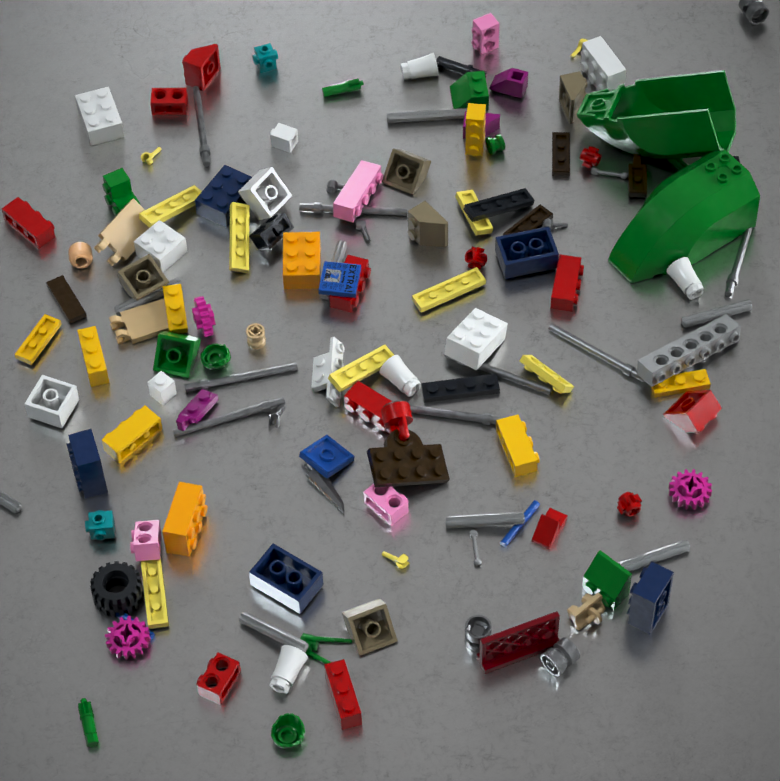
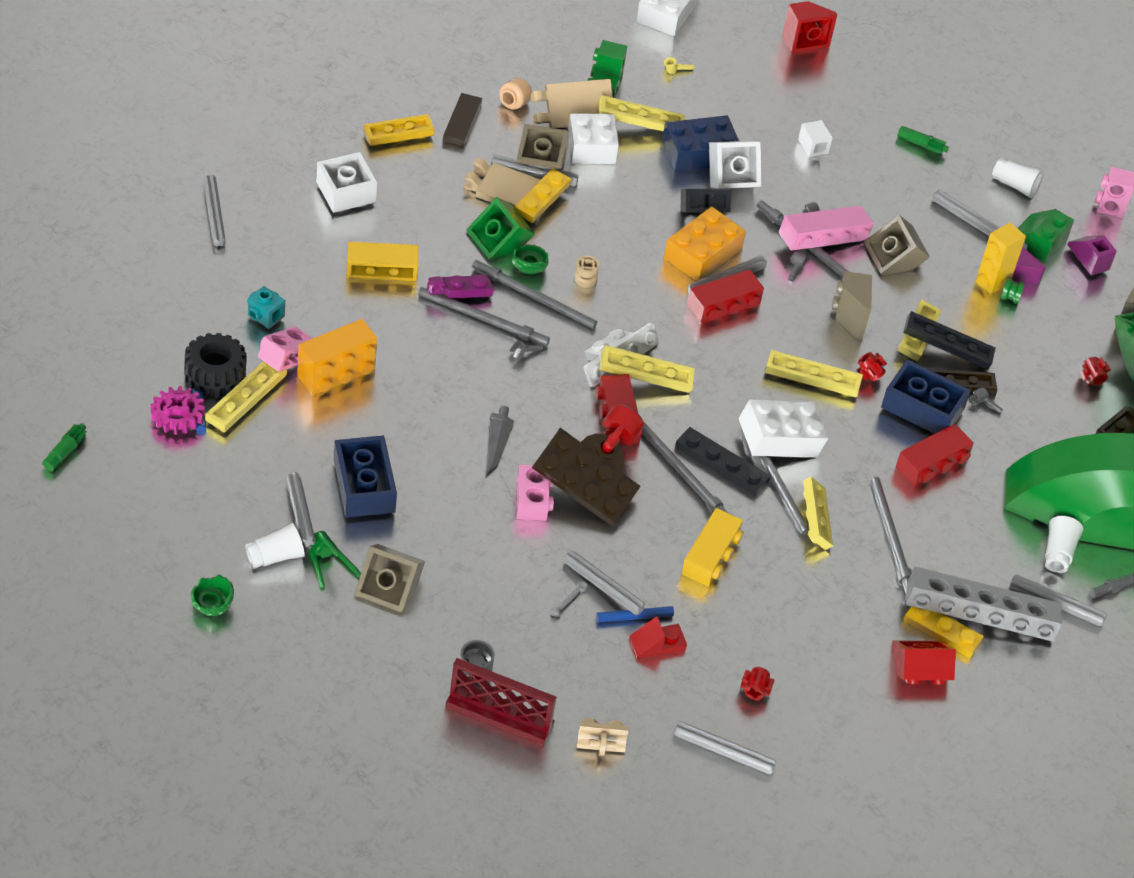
camera: 35 degrees right, 5 degrees down
red brick [1,197,55,249] -> none
dark blue brick [66,429,108,499] -> none
yellow brick [77,326,109,387] -> none
white brick [147,371,177,406] -> none
red brick [150,87,188,115] -> none
dark pink gear [192,296,216,337] -> none
flat silver bar [193,86,210,167] -> none
red brick [196,652,241,705] -> none
light yellow plate [229,202,250,273] -> none
teal brick [252,43,278,73] -> none
blue tile [299,435,355,479] -> none
blue tile [319,261,361,298] -> none
red brick [324,659,362,730] -> none
white plant [379,355,421,397] -> none
light yellow hand [382,551,410,569] -> none
black pin [436,56,487,77] -> none
flat silver wheel [541,637,580,676] -> none
dark brown tile [552,132,570,176] -> none
green slope [582,550,632,610] -> none
light grey hinge [591,168,628,179] -> none
dark blue brick [627,561,674,634] -> none
dark pink gear [668,469,712,510] -> none

